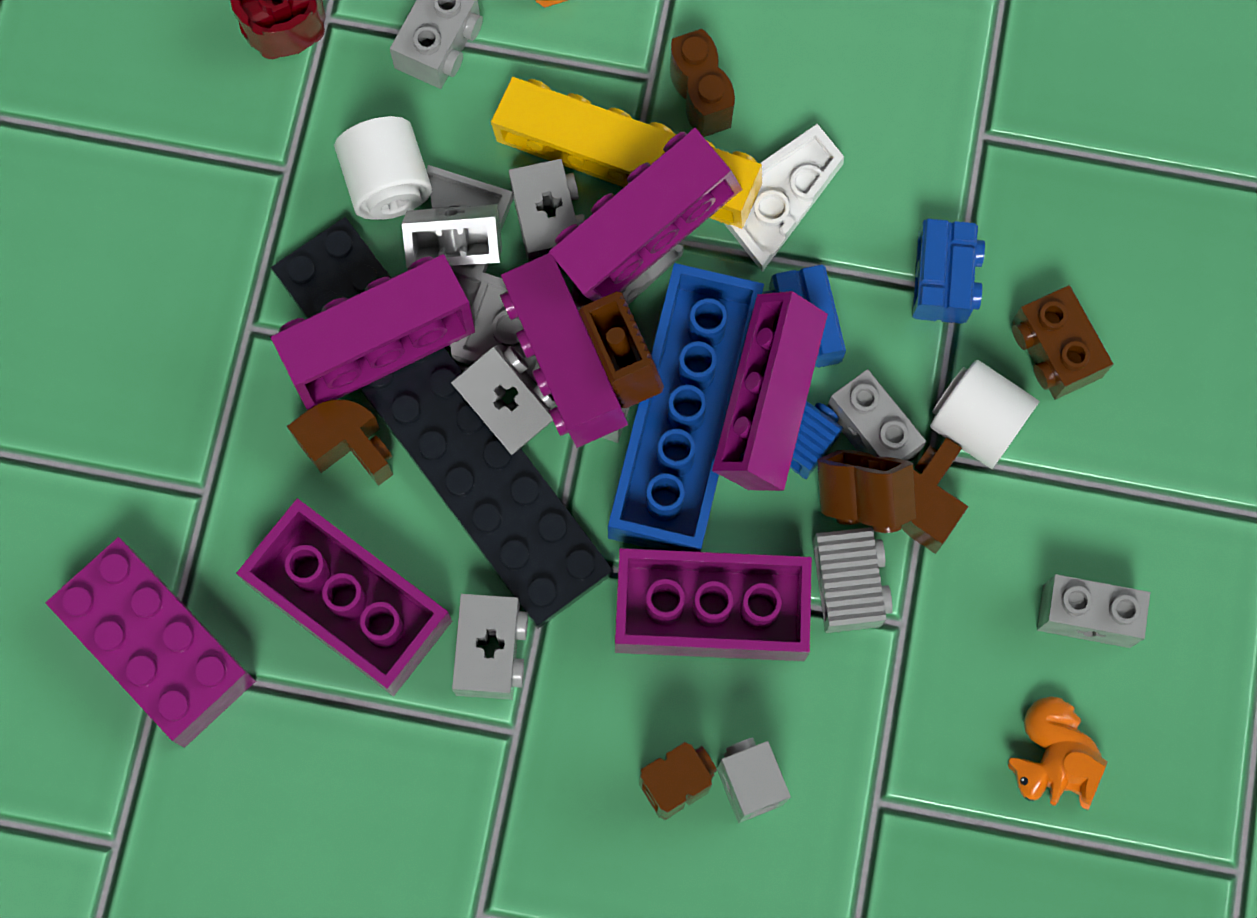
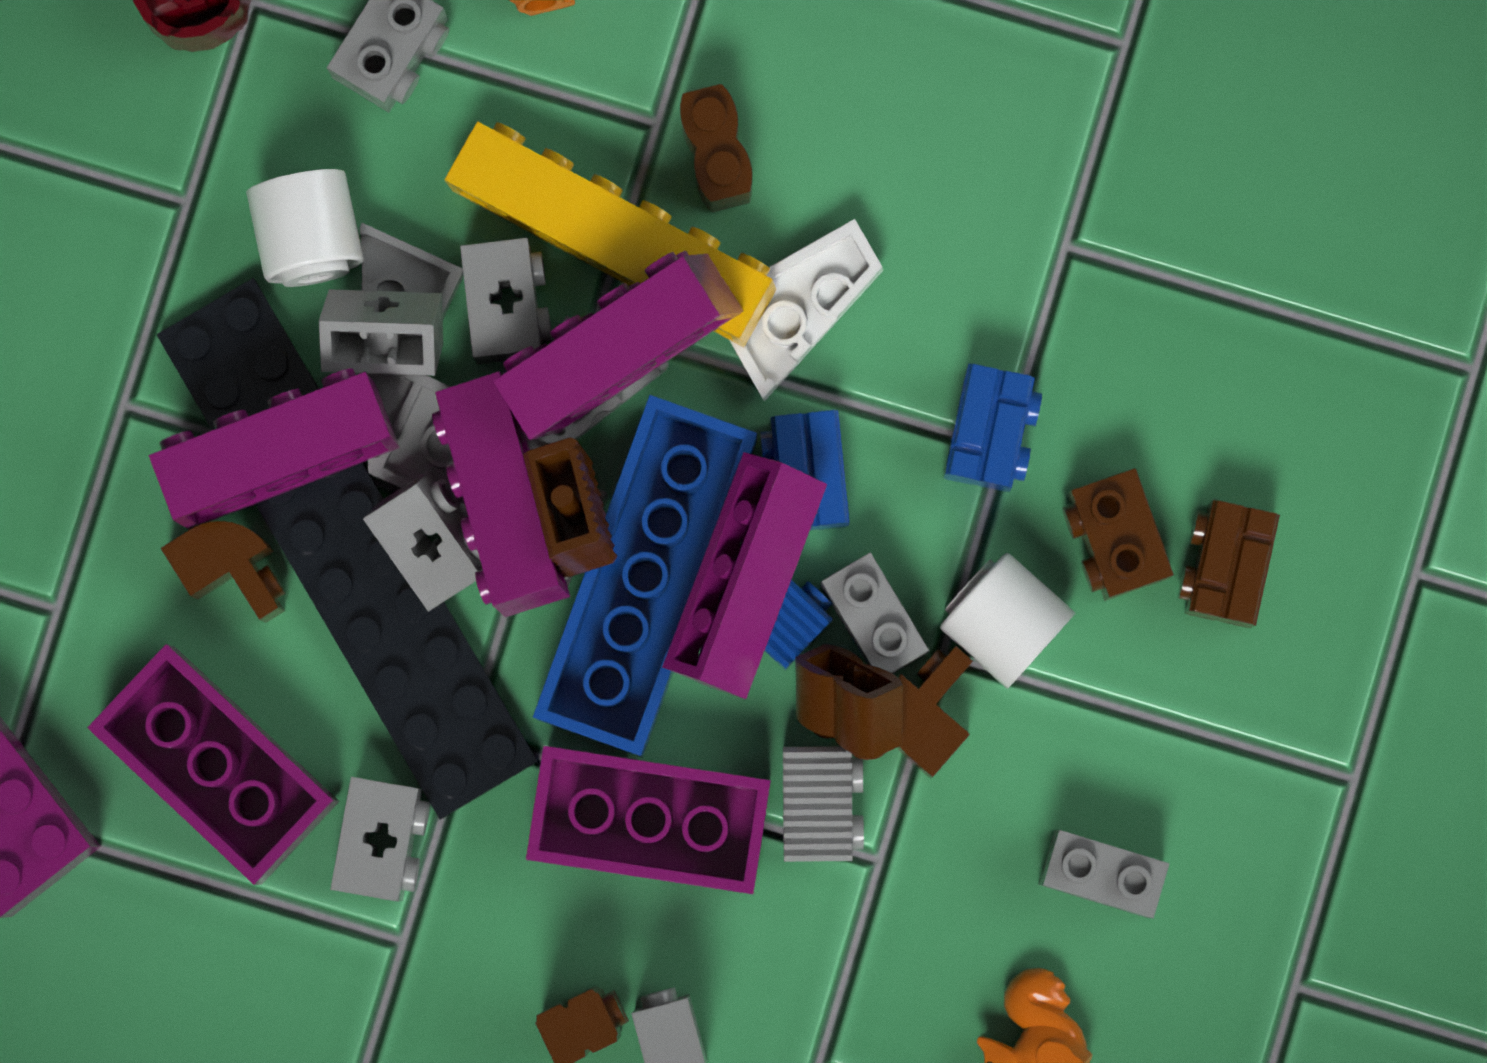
camera: 10 degrees right, 10 degrees up
none -> reddish brown brick [1178,500,1280,628]

